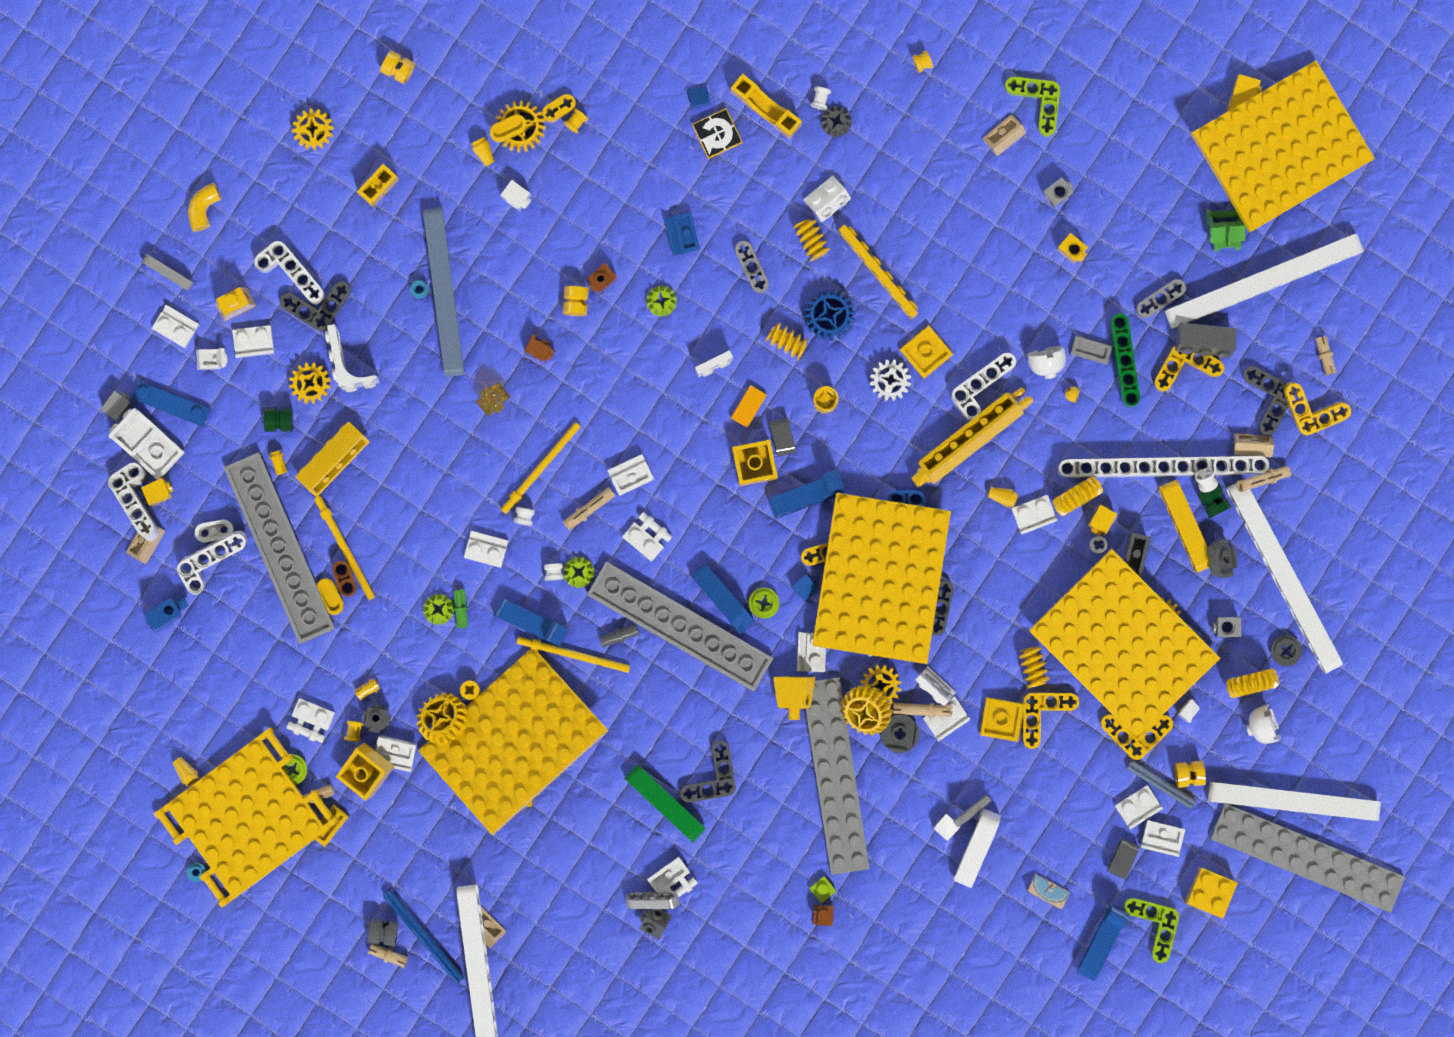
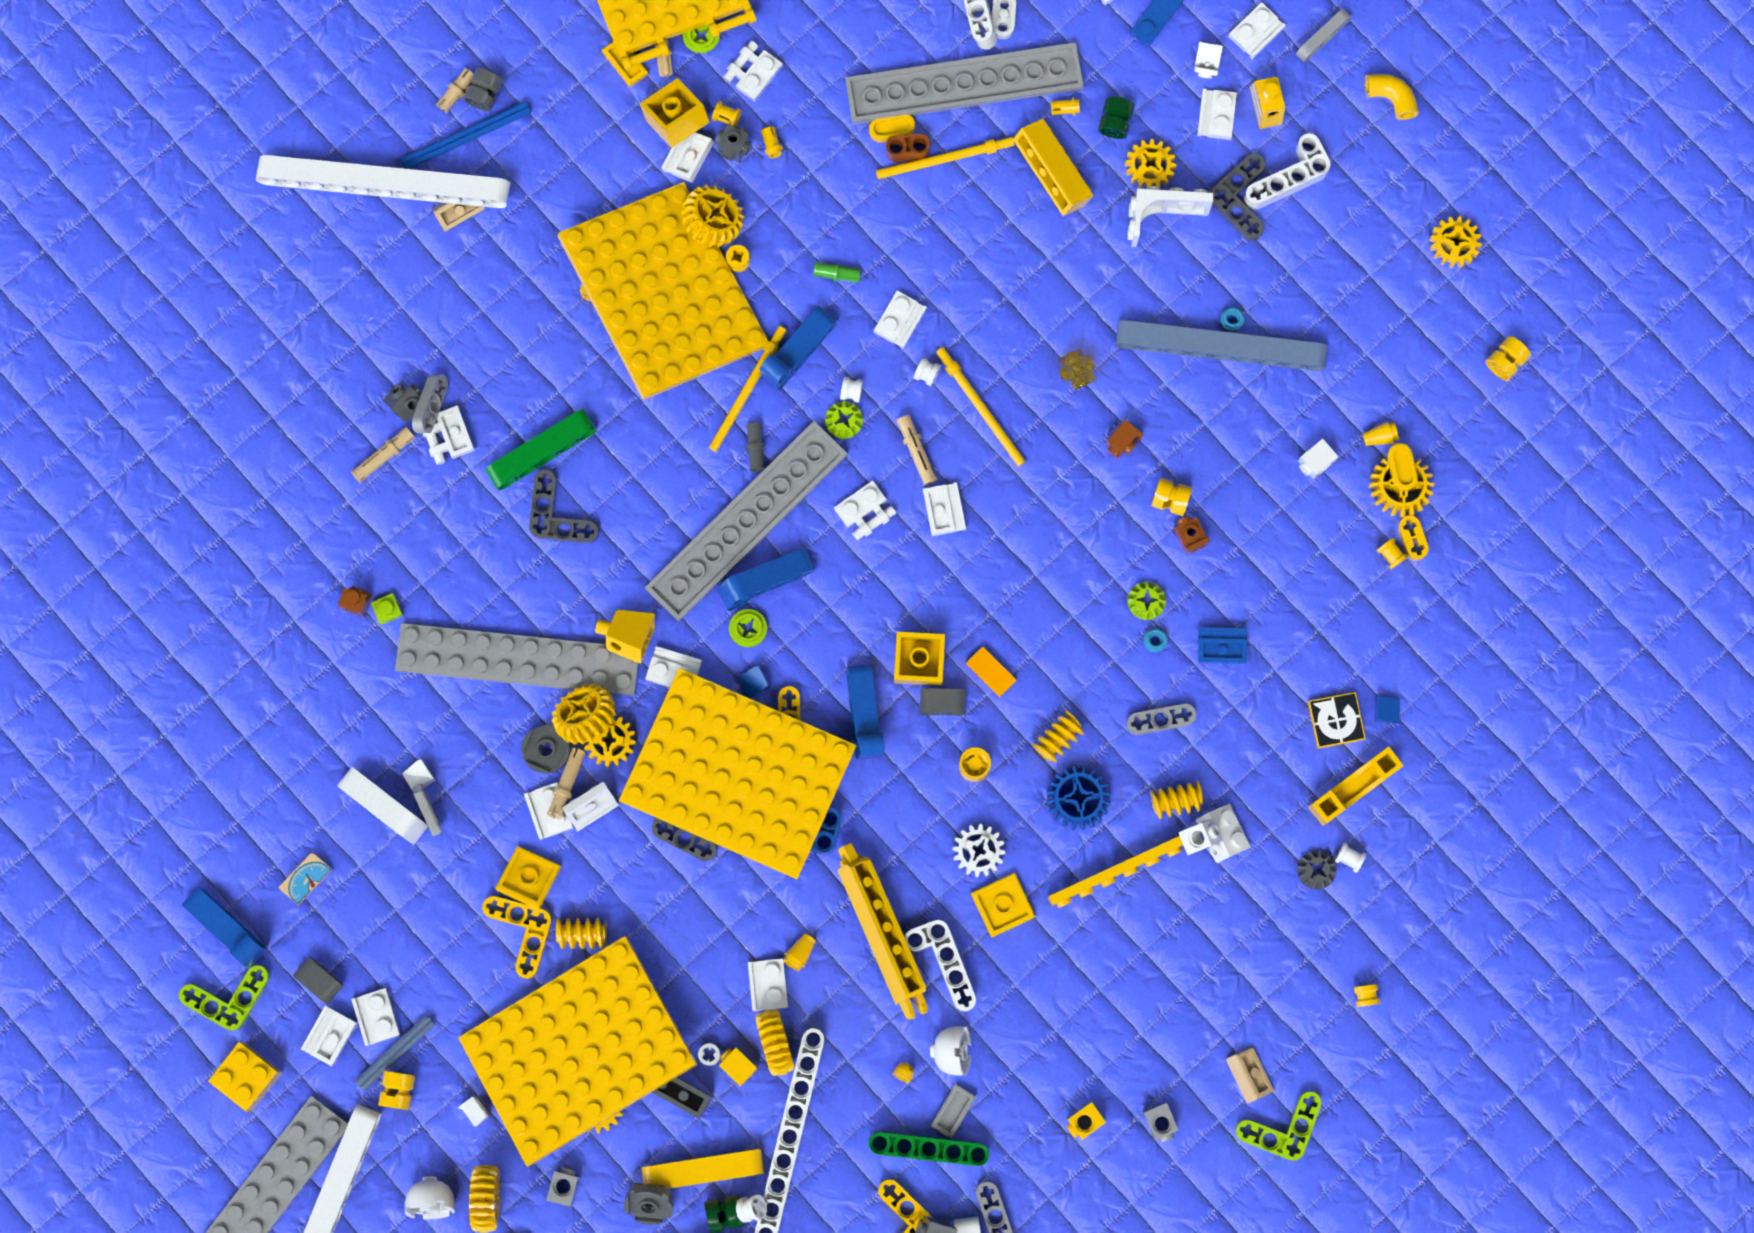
camera: 110 degrees right, 5 degrees down
yellow brick [357,164,399,208] -> none
lime gear [423,594,454,625] -> none
white plate [695,350,733,377] -> none
yellow beam [1100,715,1173,760] -> none
none -> tan pin [351,427,416,484]
none -> dark azure plate [1143,628,1168,652]
none -> white brick [1179,819,1223,855]

